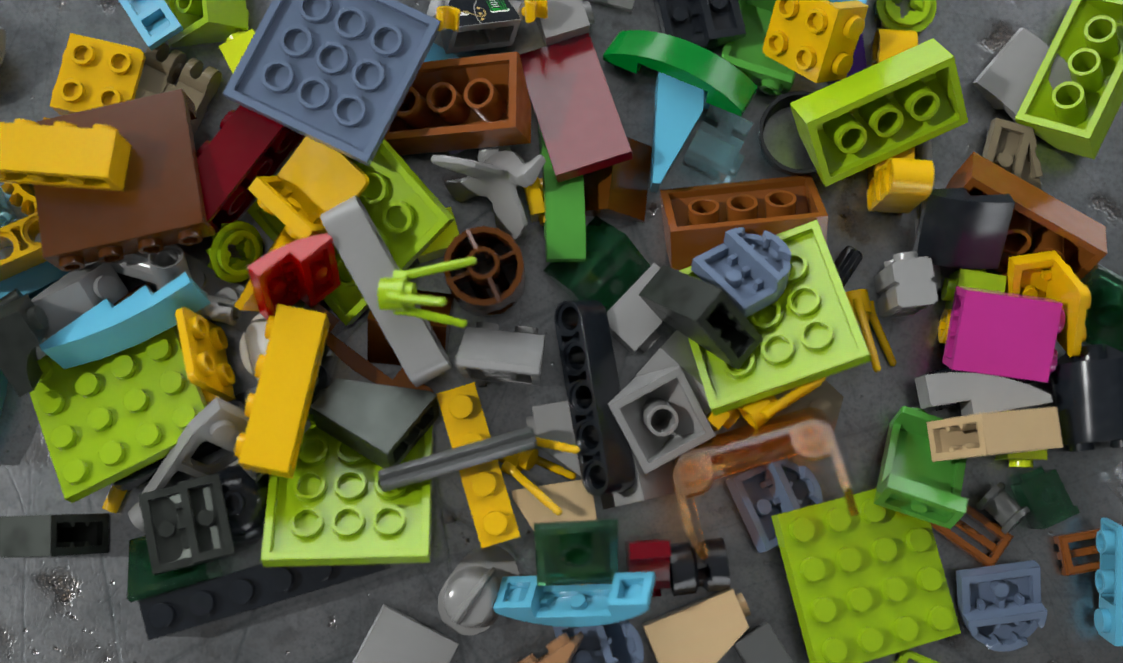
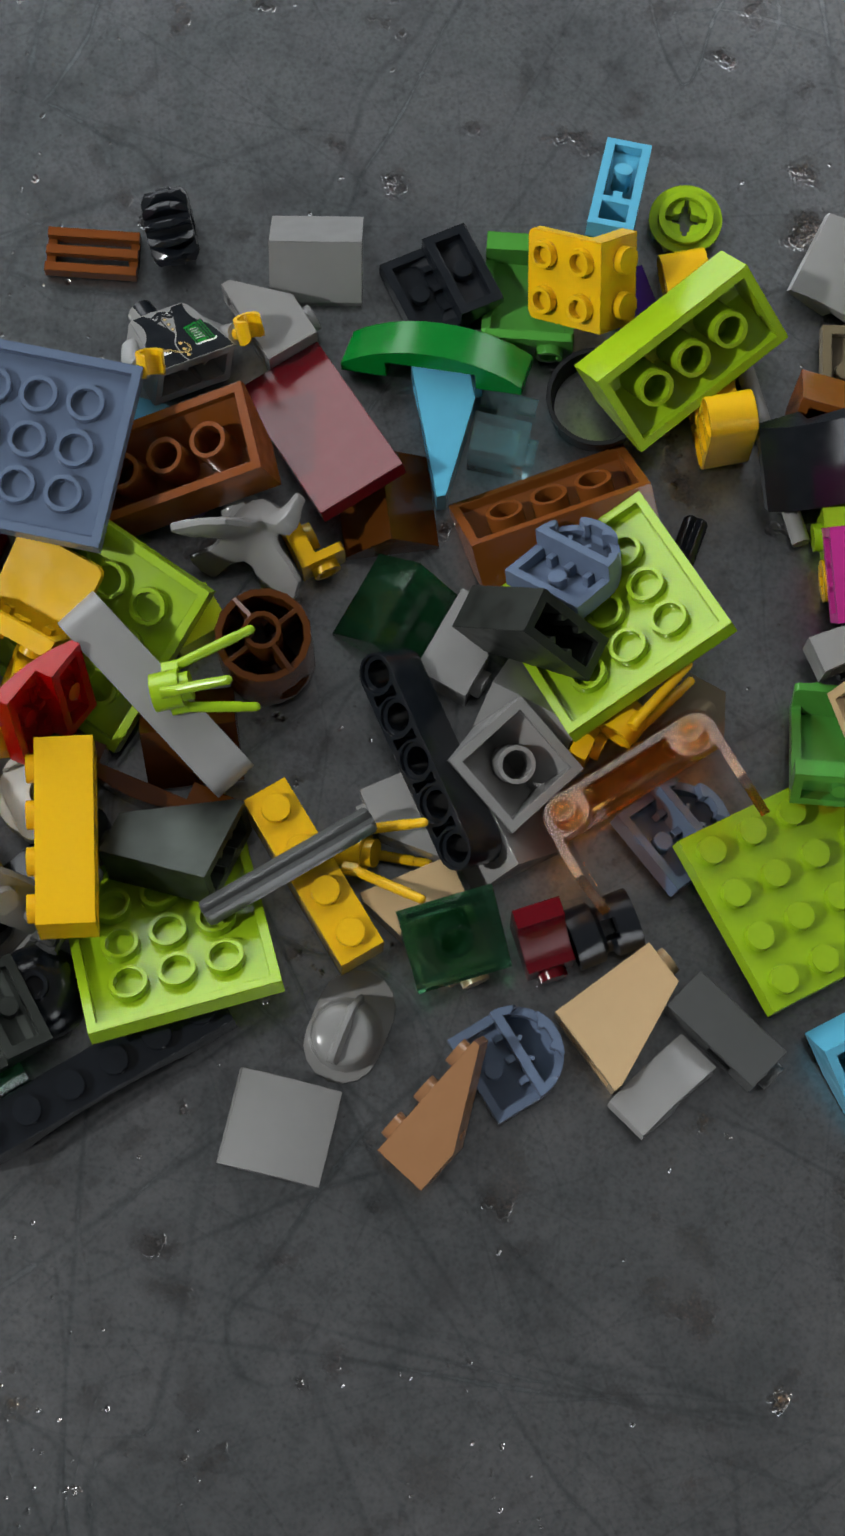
camera: 10 degrees left, 5 degrees down
light grey slope [455,322,545,386] -> none
medium azure slope [493,572,656,627] -> none
bright green slope [538,124,586,262] -> none
yellow plant [846,289,897,372] -> none
light grey brick [874,251,938,318] -> none

